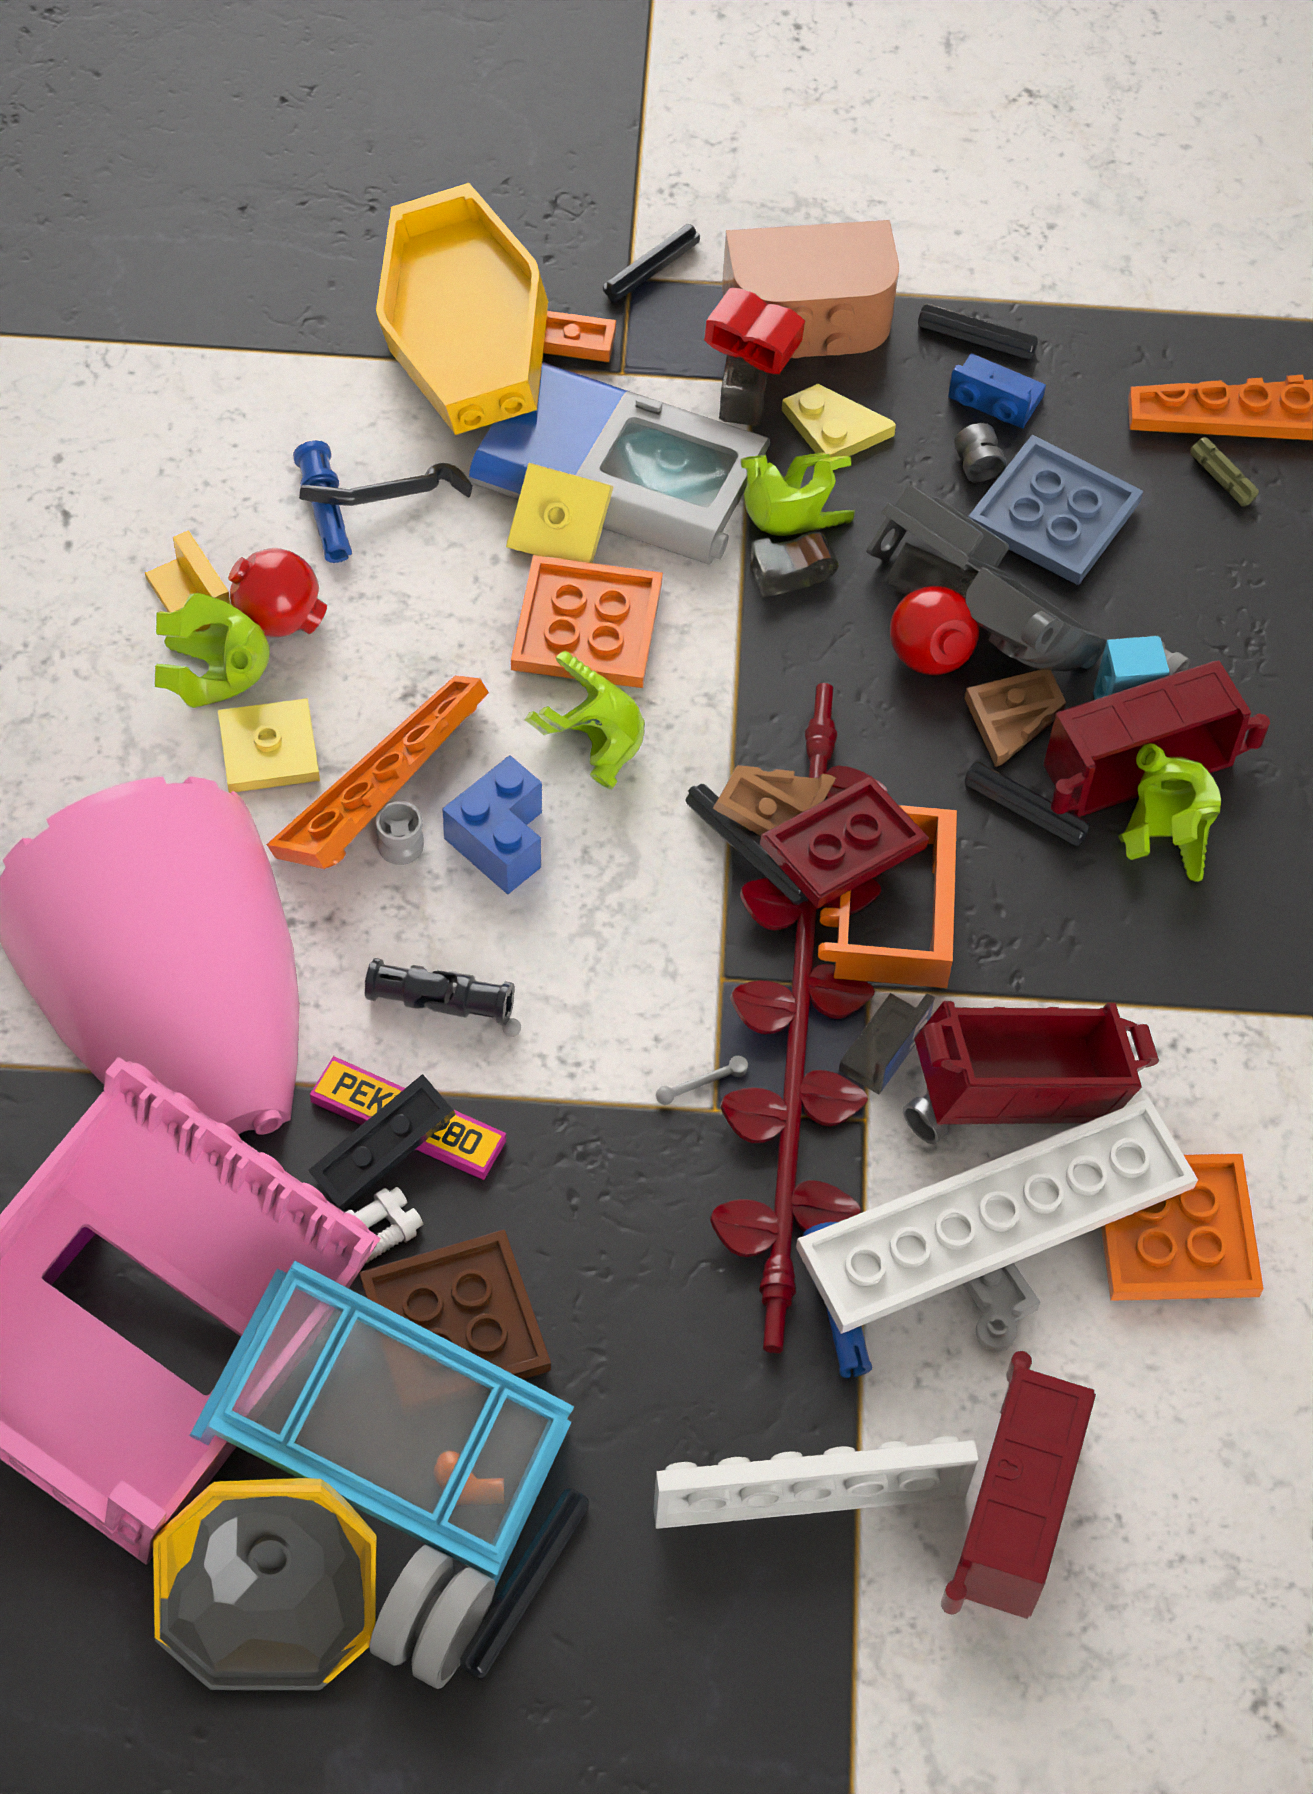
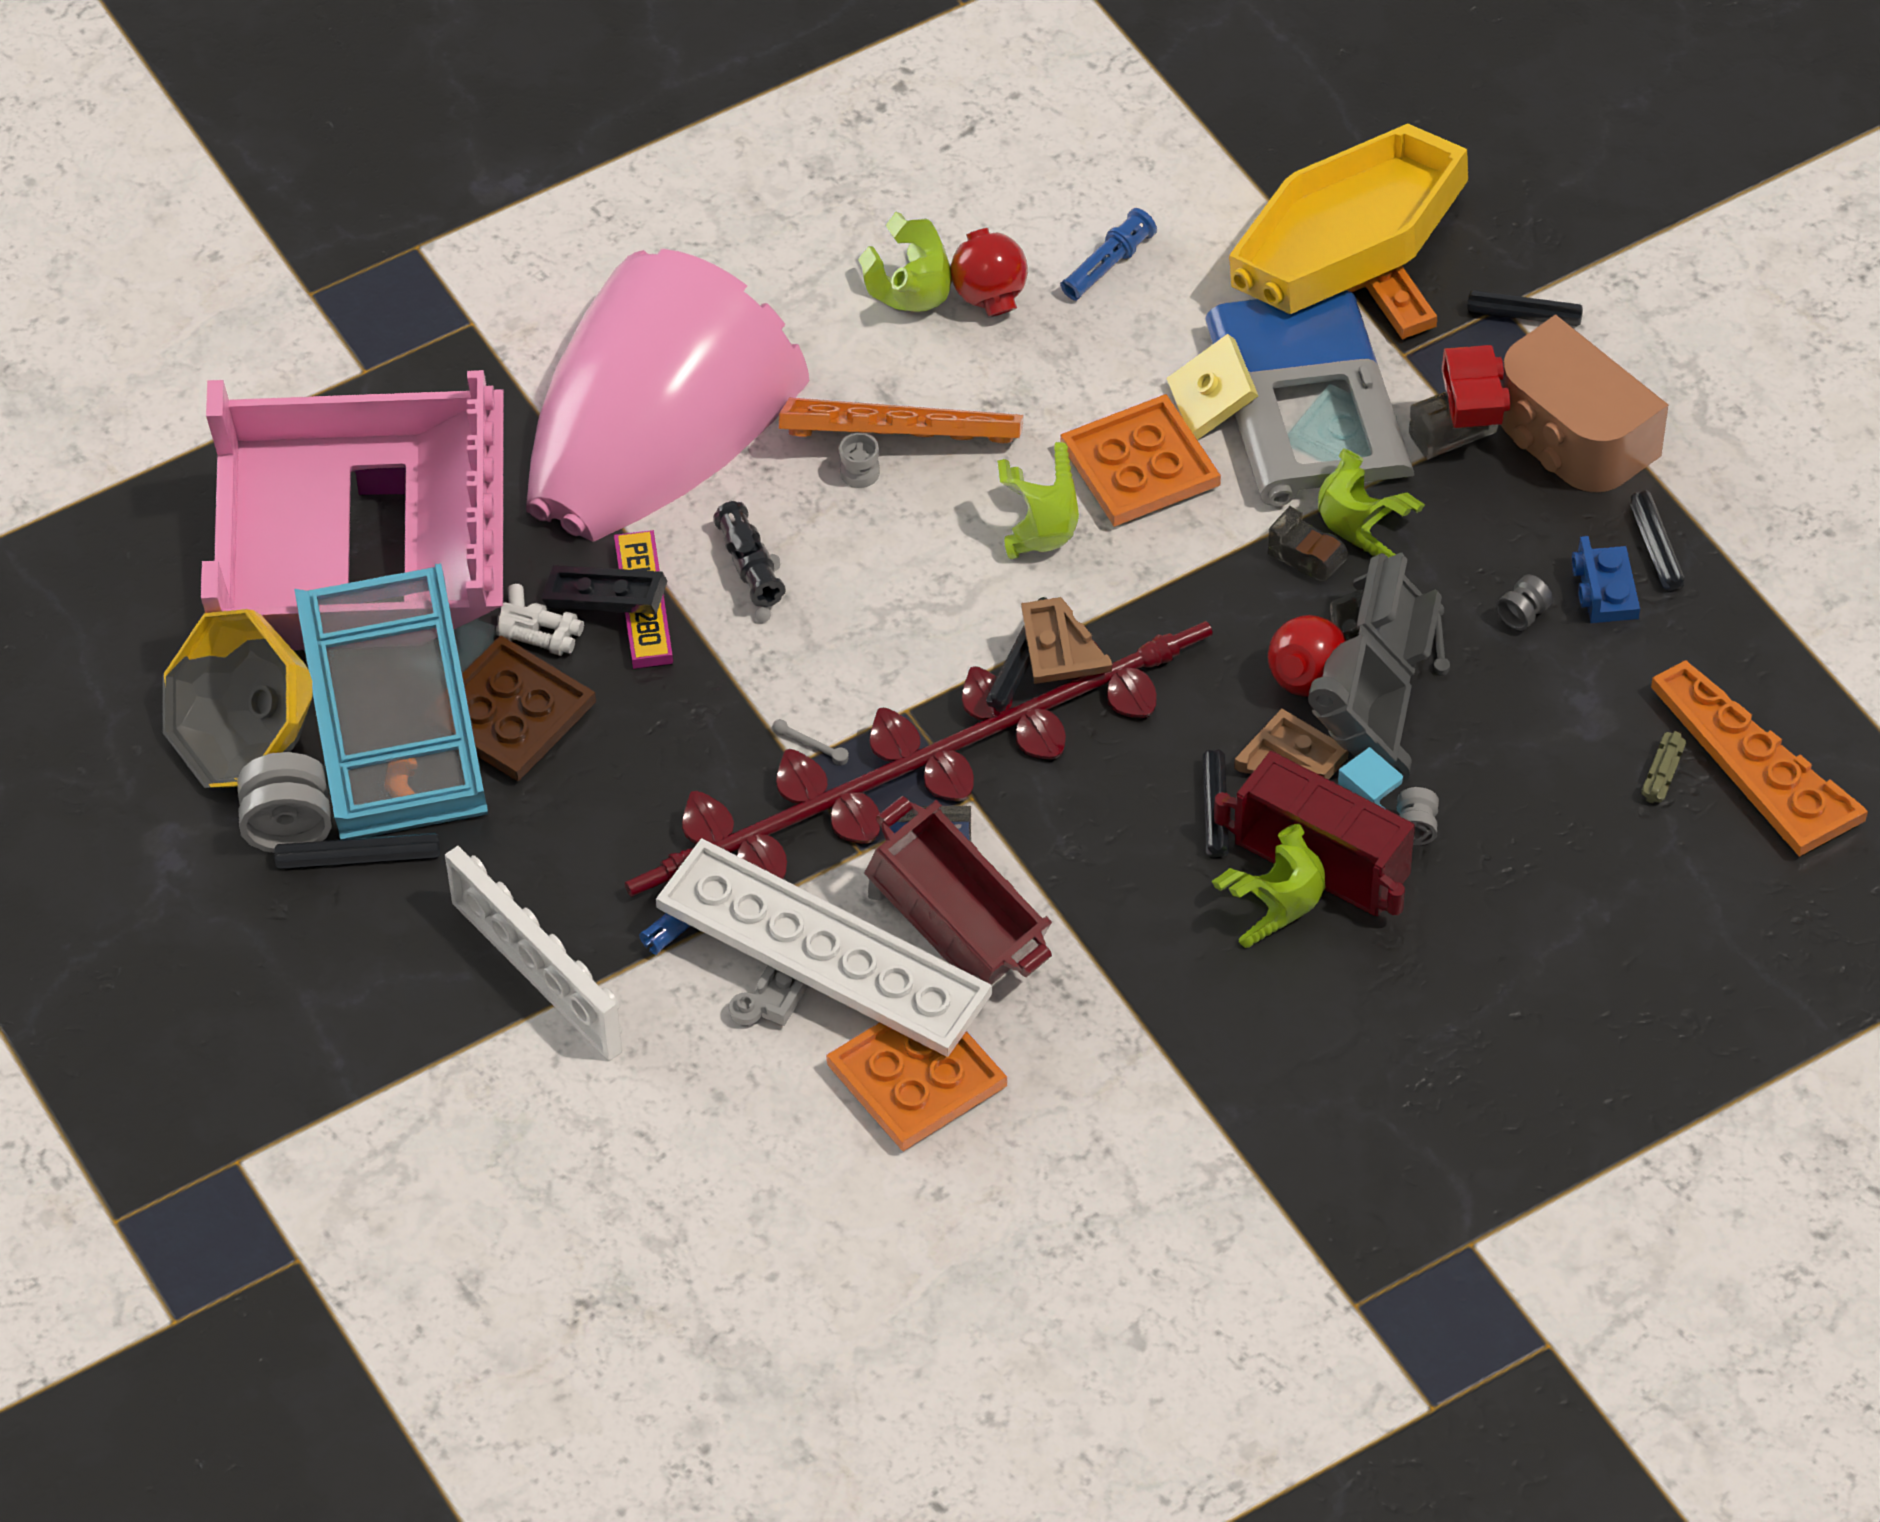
camera: 60 degrees right, 5 degrees down
yellow panel [145,530,231,632] -> none
light yellow plate [218,698,320,793] -> none
black piece [299,463,473,506] -> none
blue brick [442,755,542,895] -> none
dark red tile [760,776,929,909] -> none
light yellow wing [782,384,896,458] -> none
orange hinge [818,805,957,988] -> none
dark red container [941,1351,1096,1619] -> none
sand blue plate [968,435,1143,585] -> none

